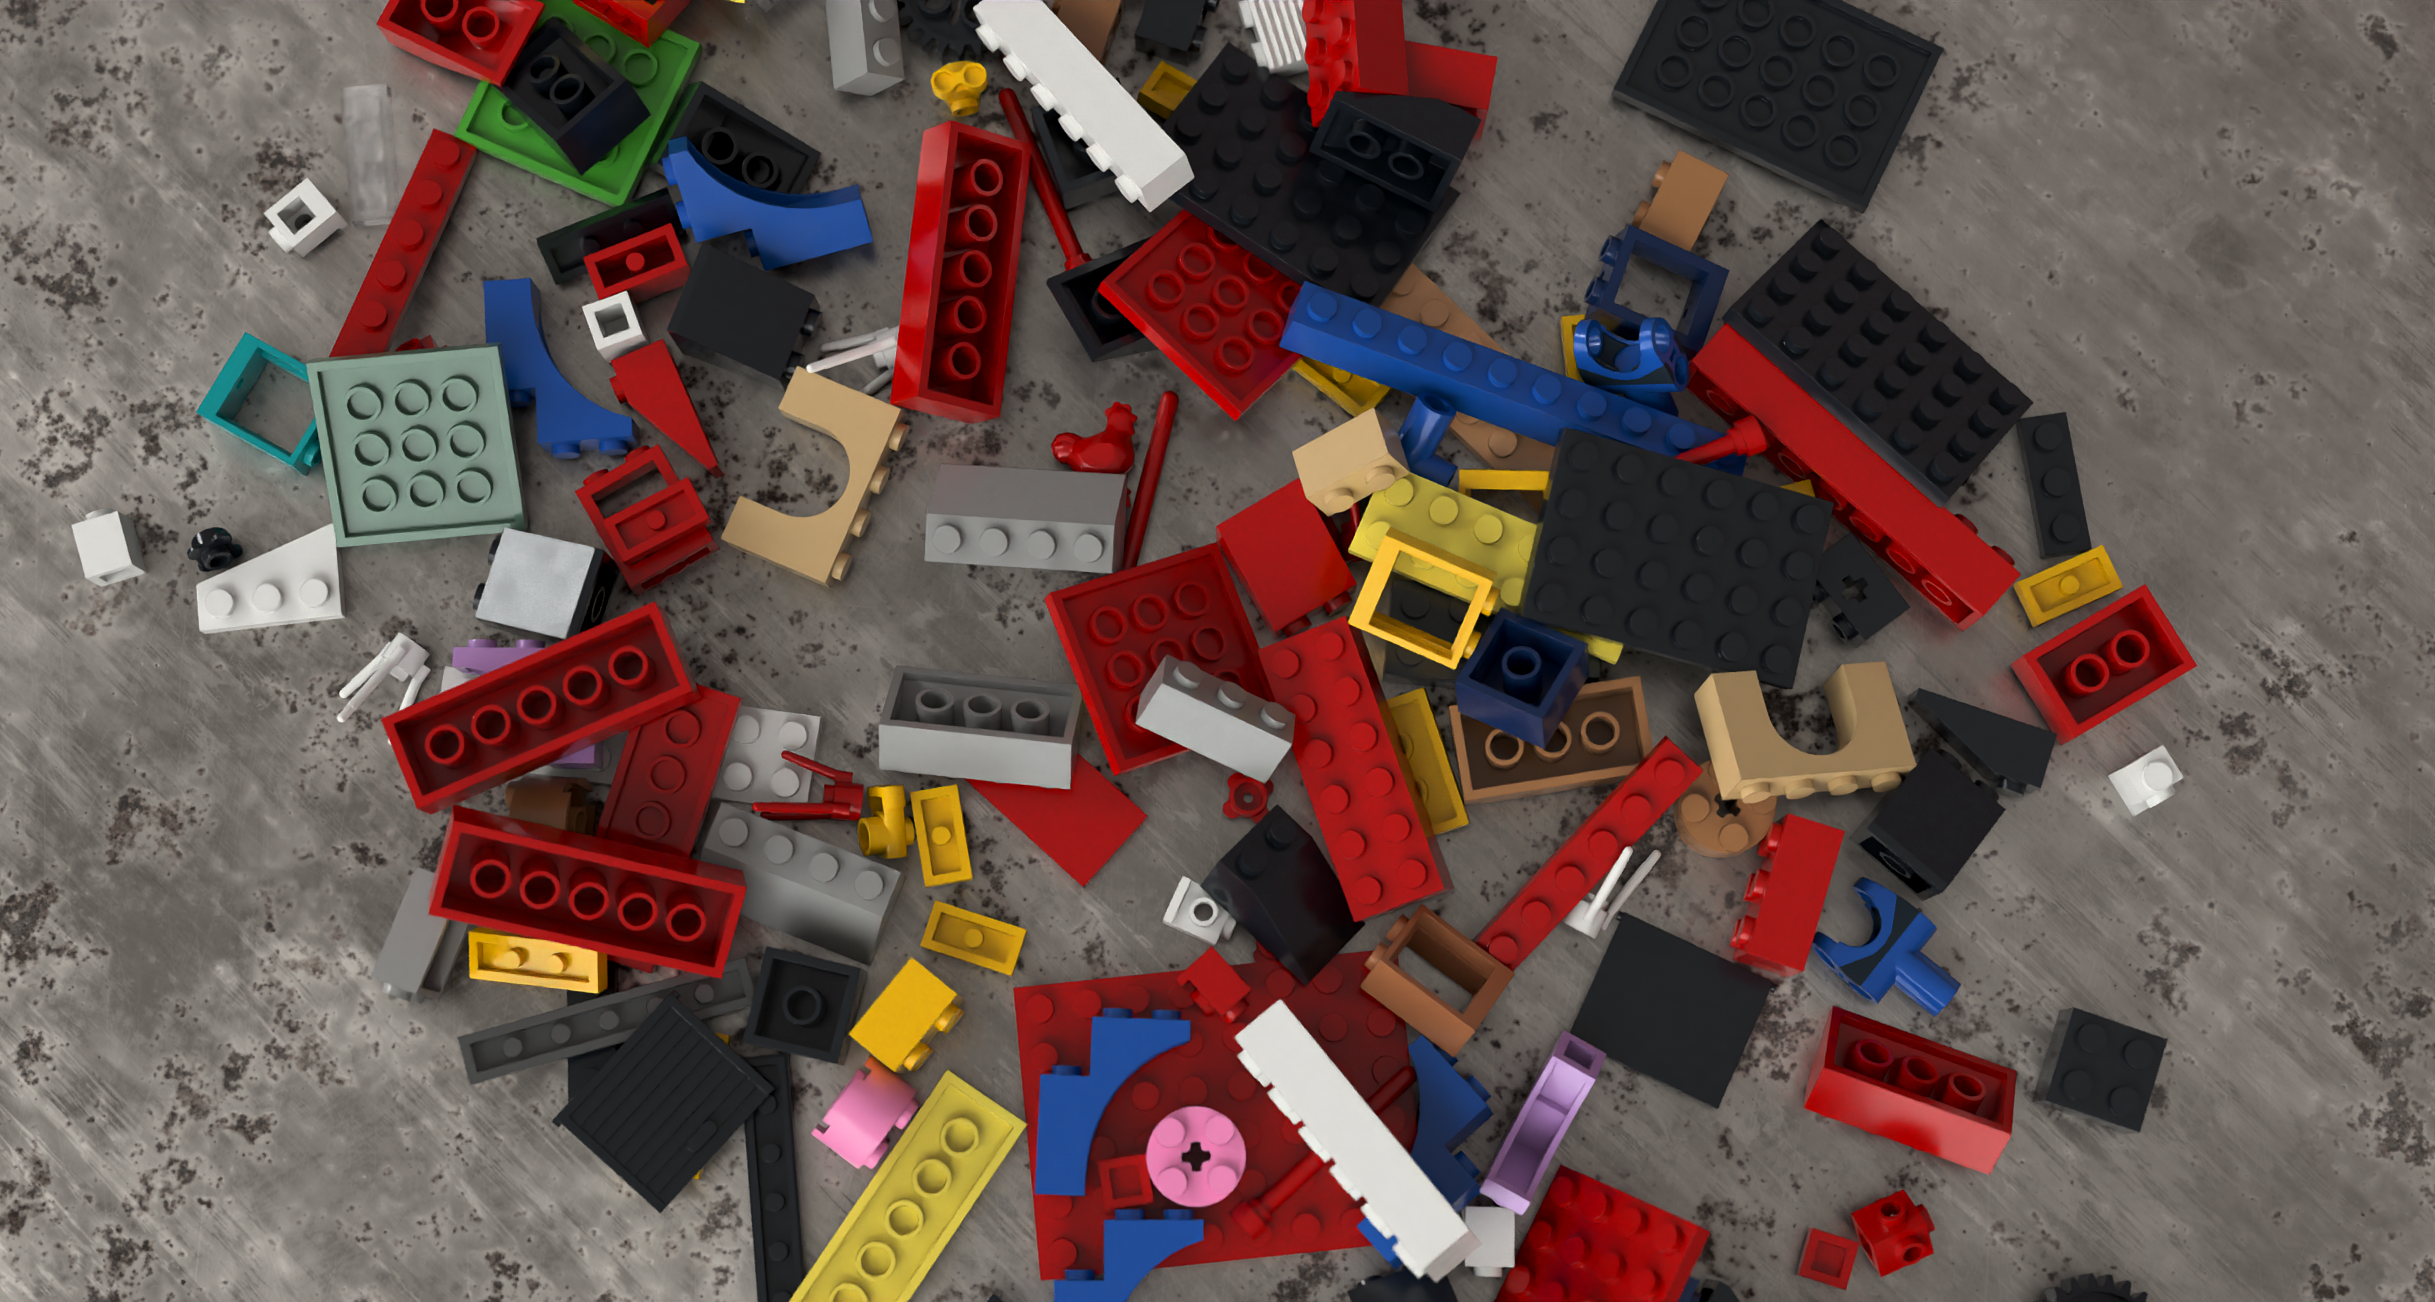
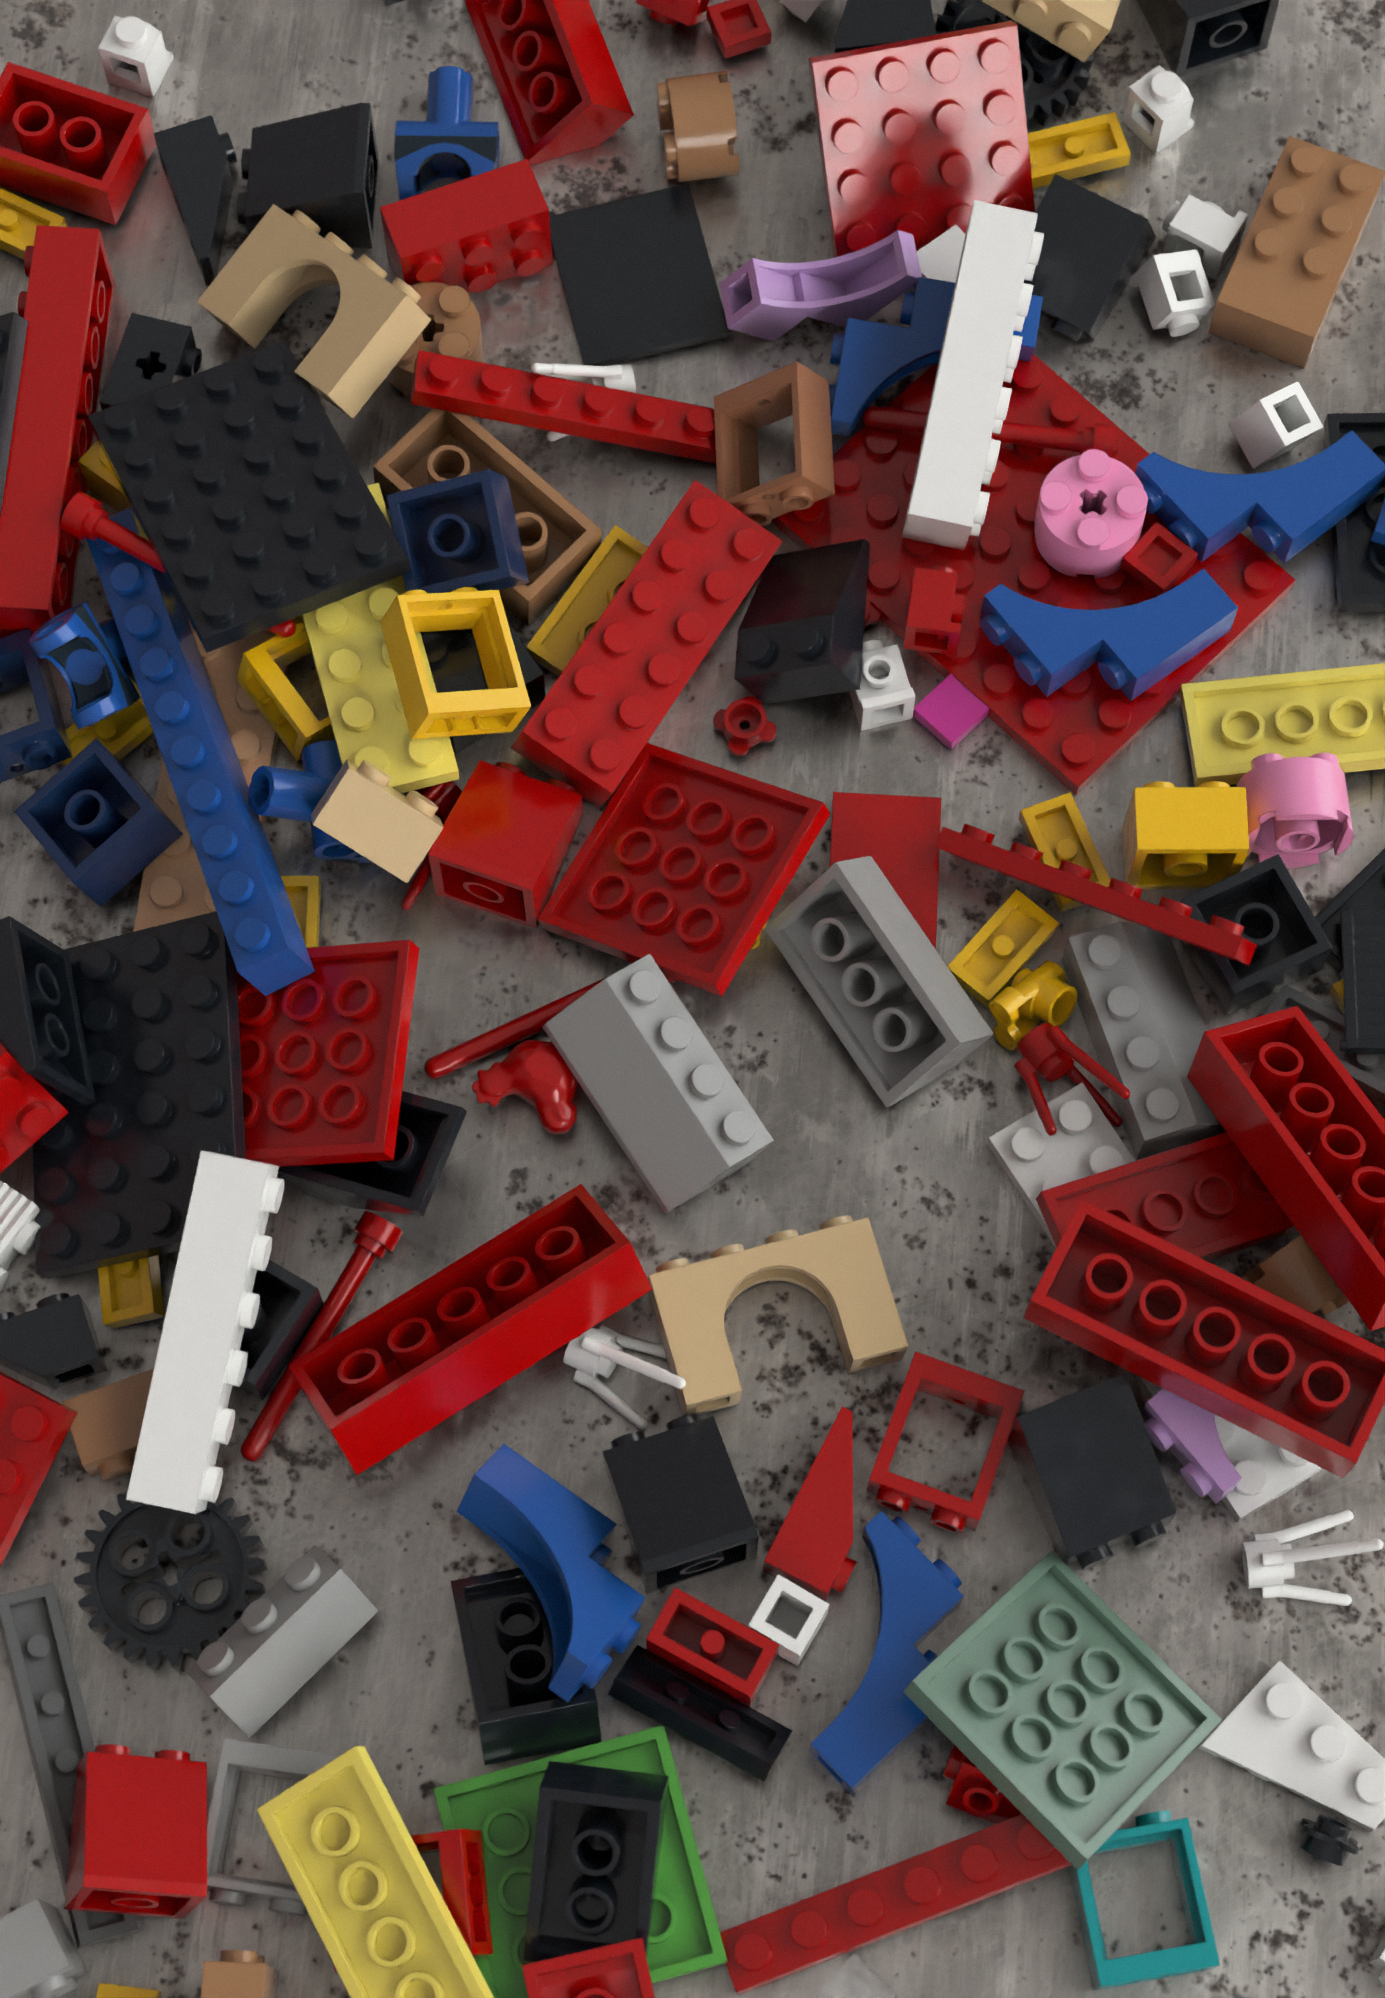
camera: 130 degrees left, 10 degrees down
red plate [602,477,712,566] -> none
yellow plate [931,61,988,117] -> none
light grey brick [1135,654,1296,784] -> none
none -> dark blue brick [14,738,183,907]
none -> medium nougat brick [656,71,740,183]
none -> dark pink tile [913,674,989,750]
none -> red plate [935,824,1257,966]

